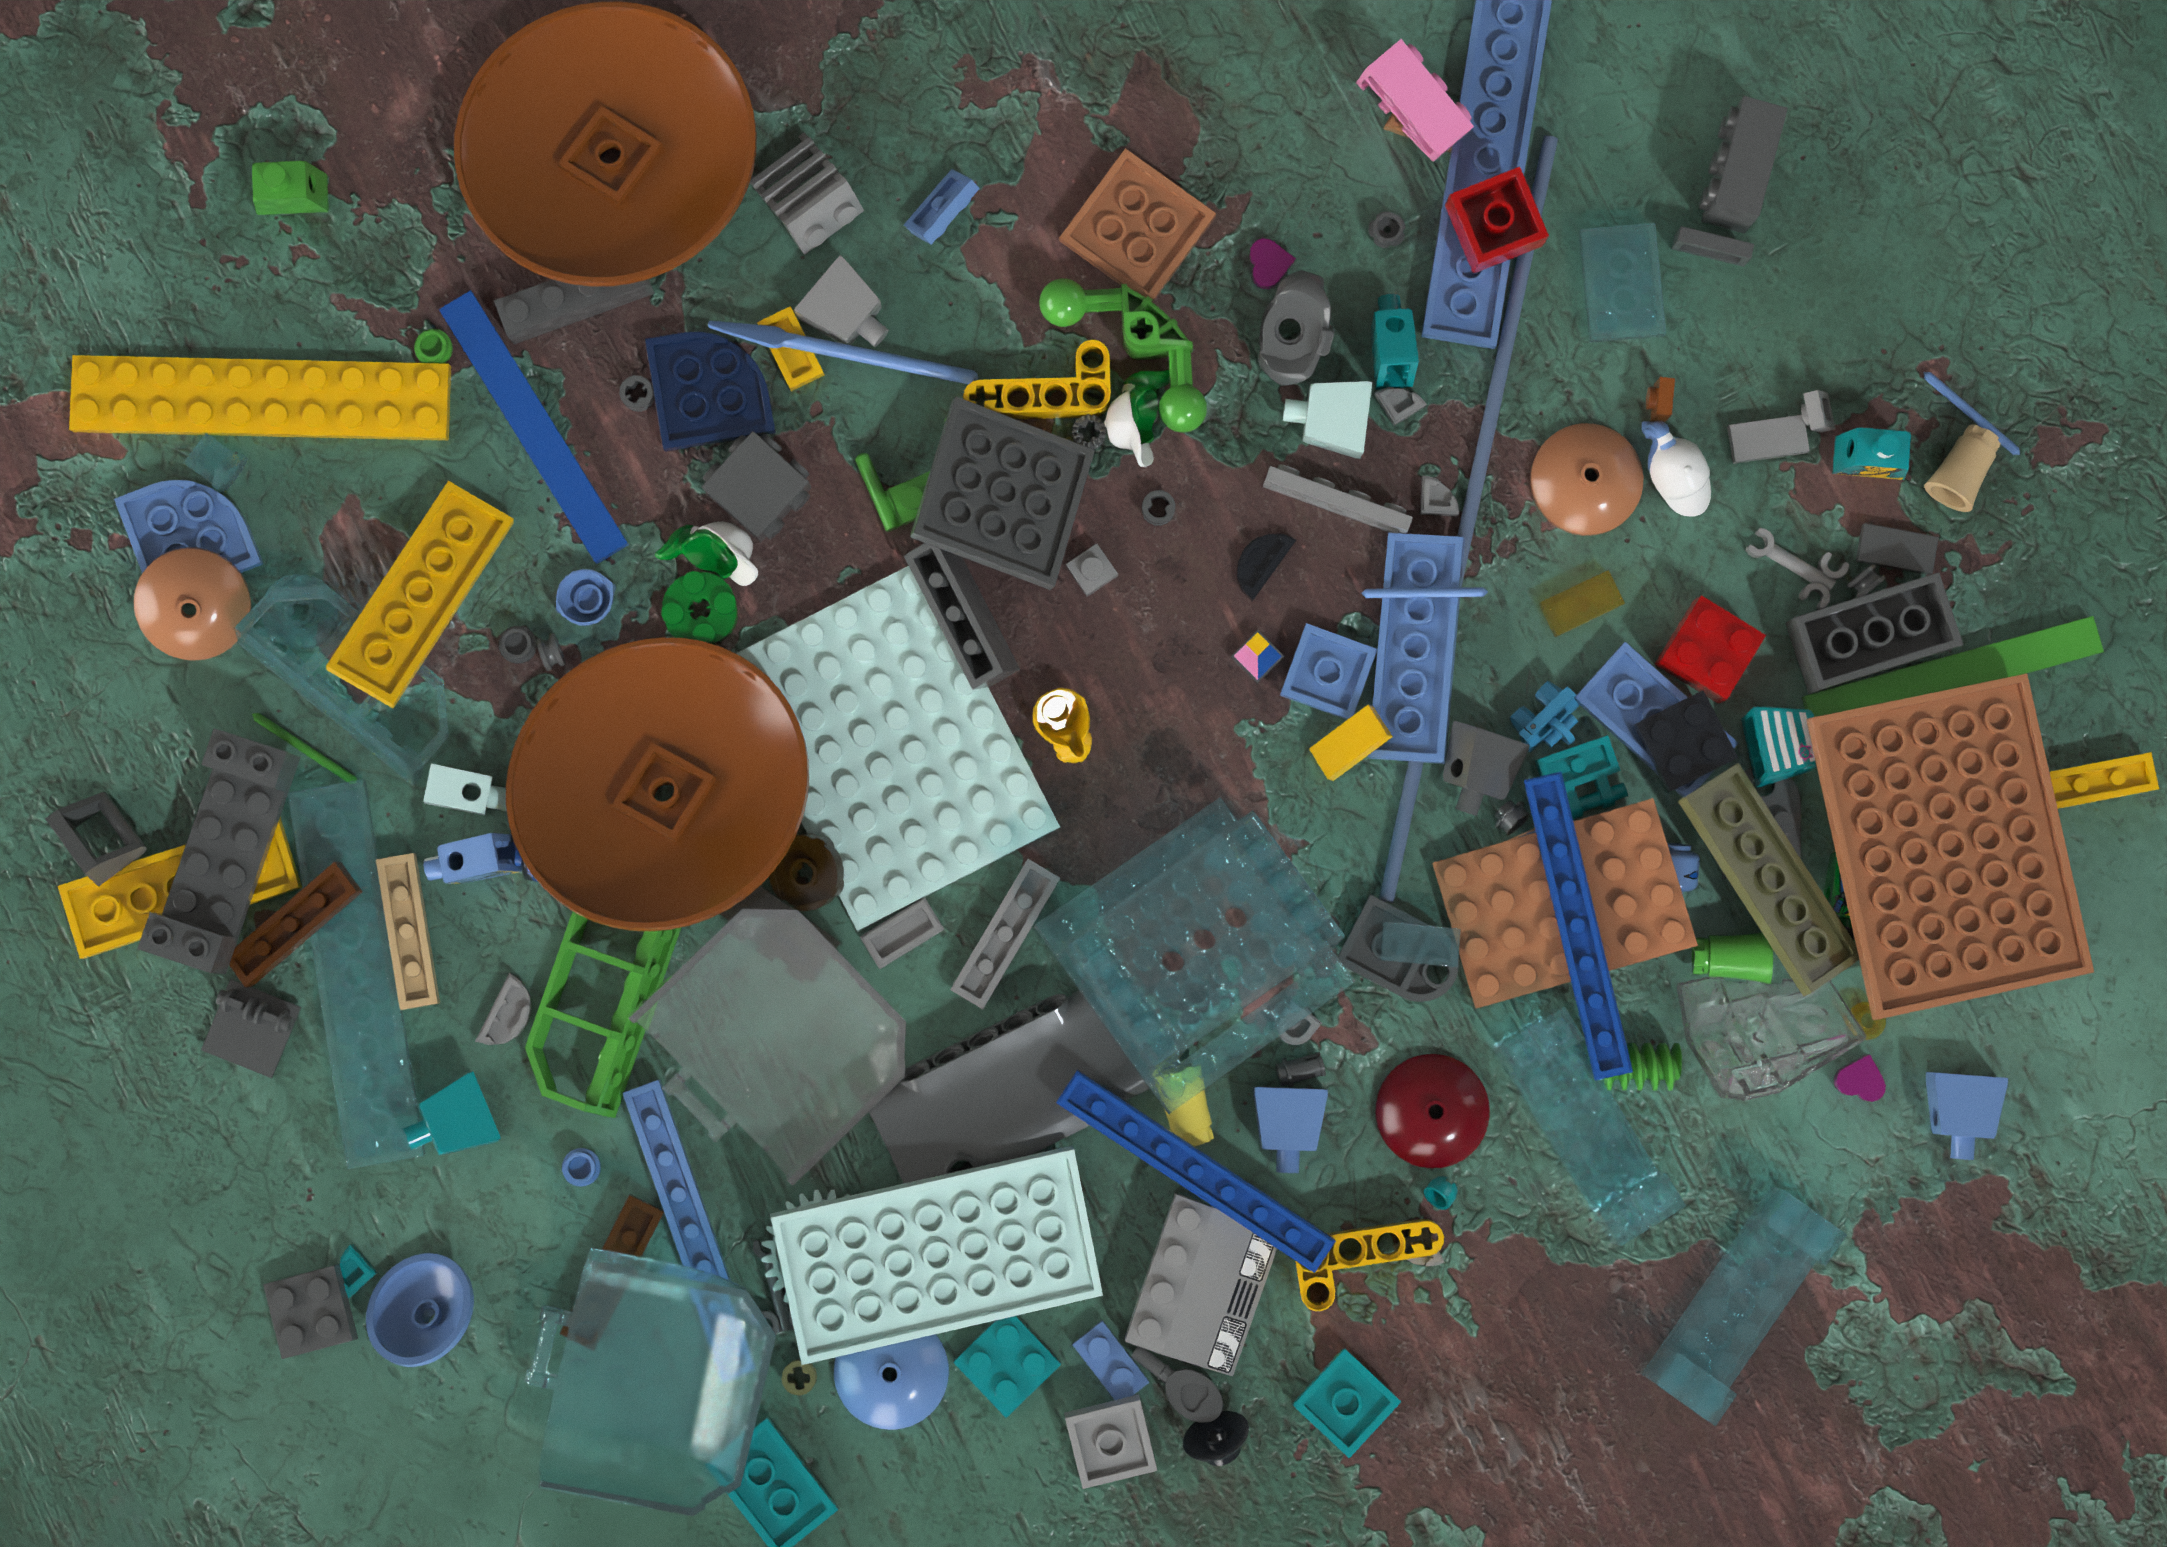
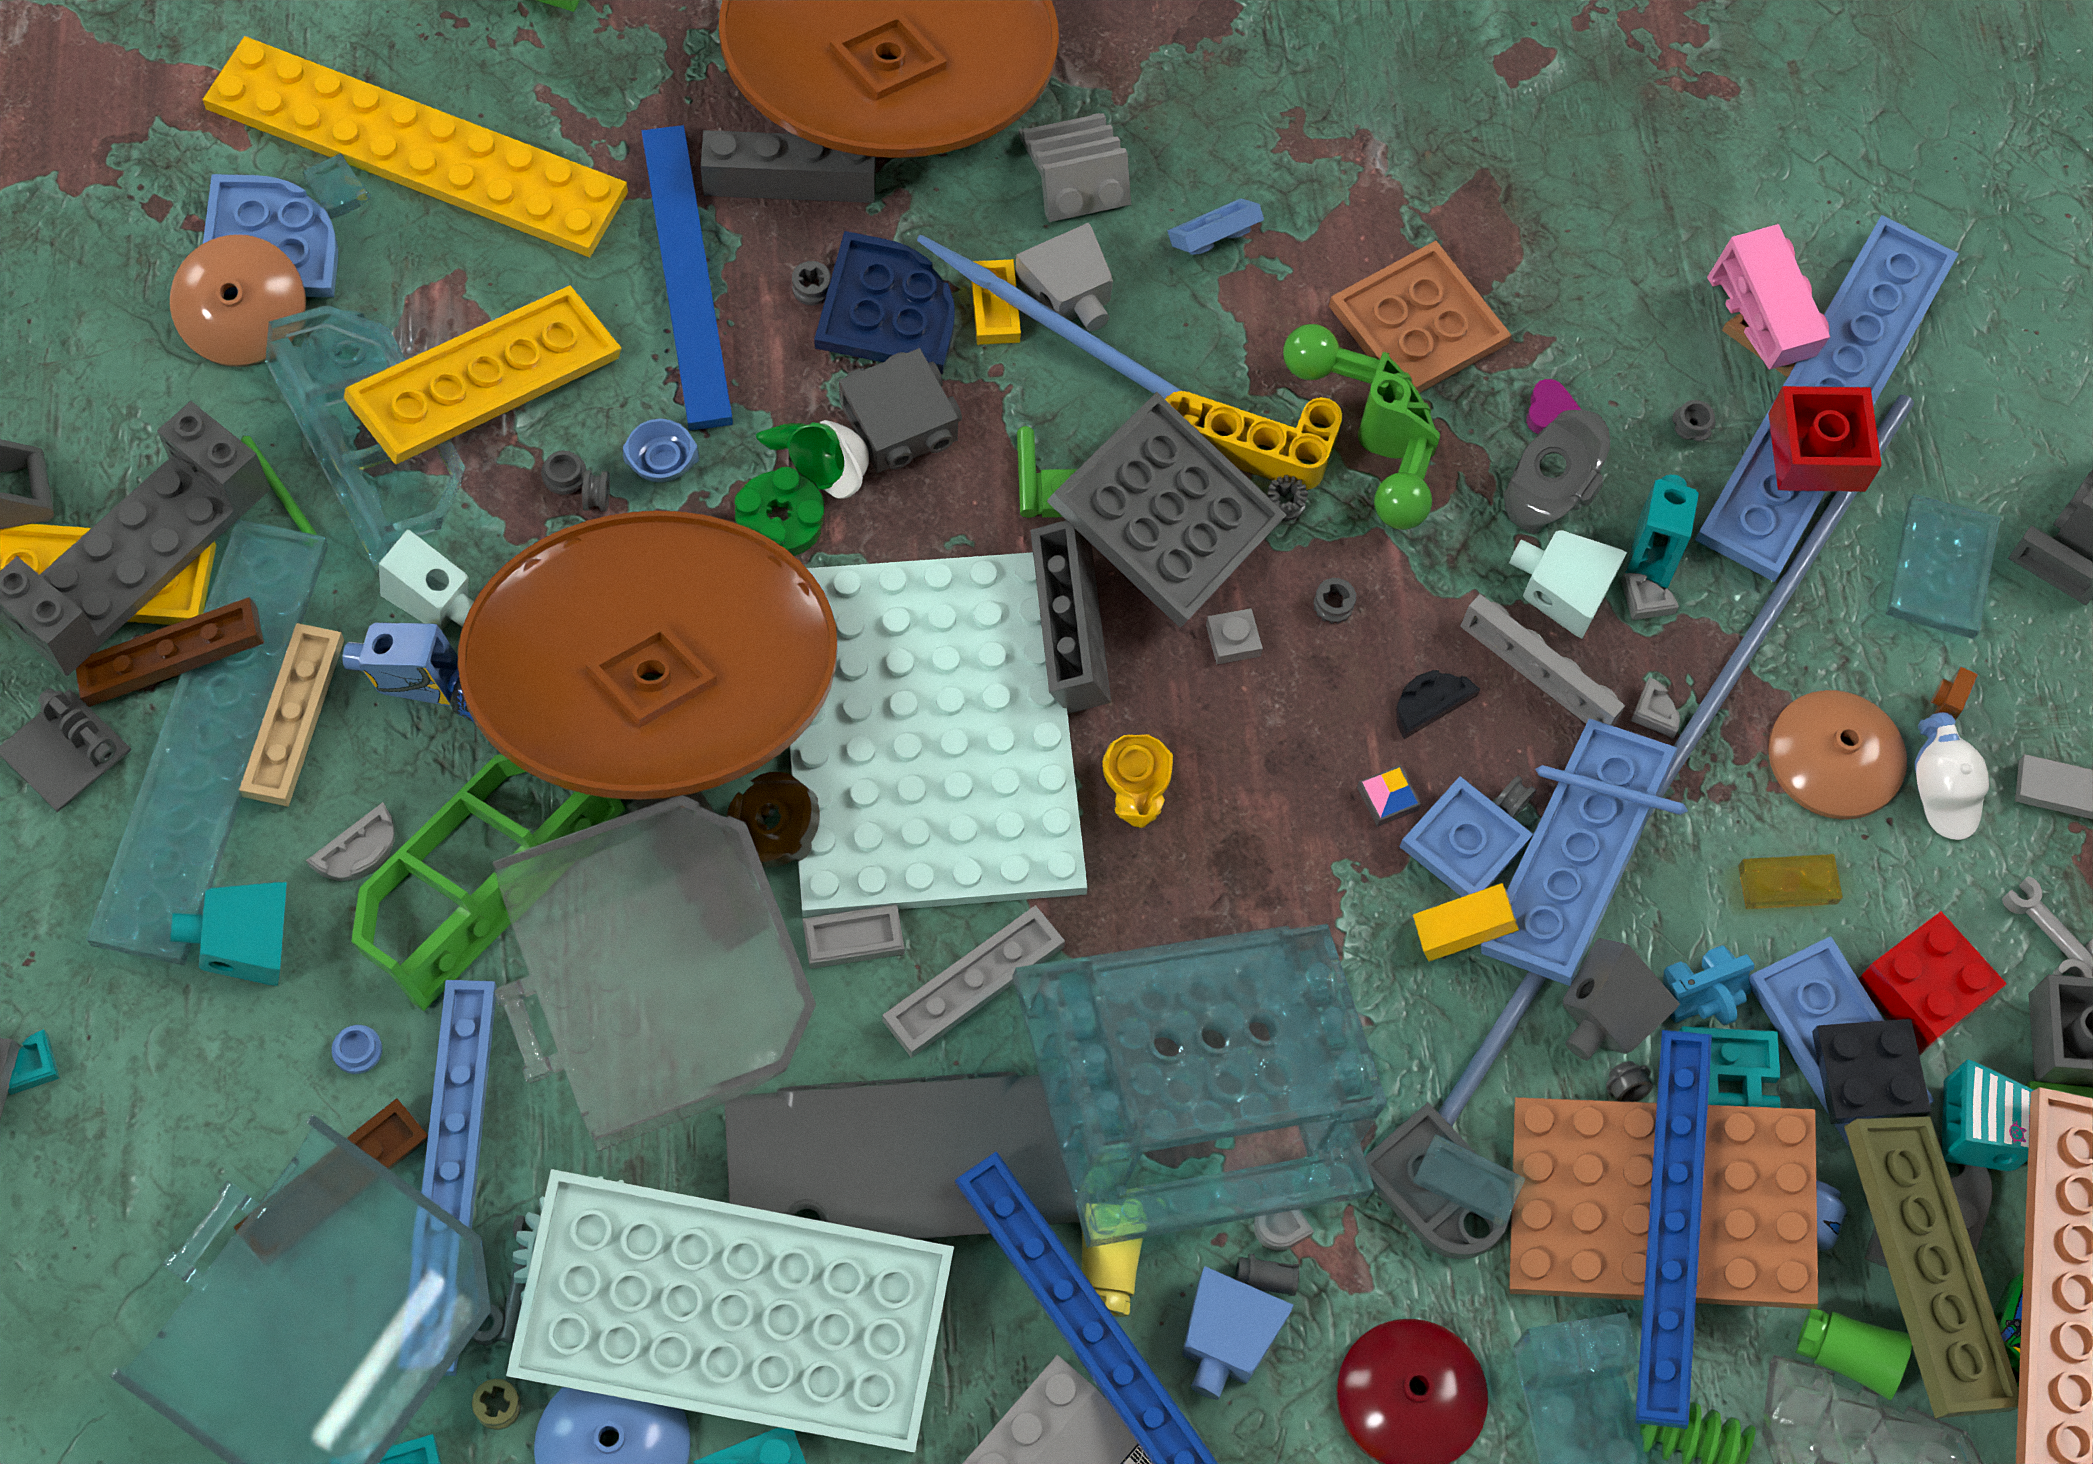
camera: 20 degrees right, 20 degrees down
medium blue dish [366,1253,474,1367] -> none
bright green plate [414,329,453,363] -> none
hair [1104,370,1170,467] -> none
none -> dark grey bush [1494,775,1537,819]

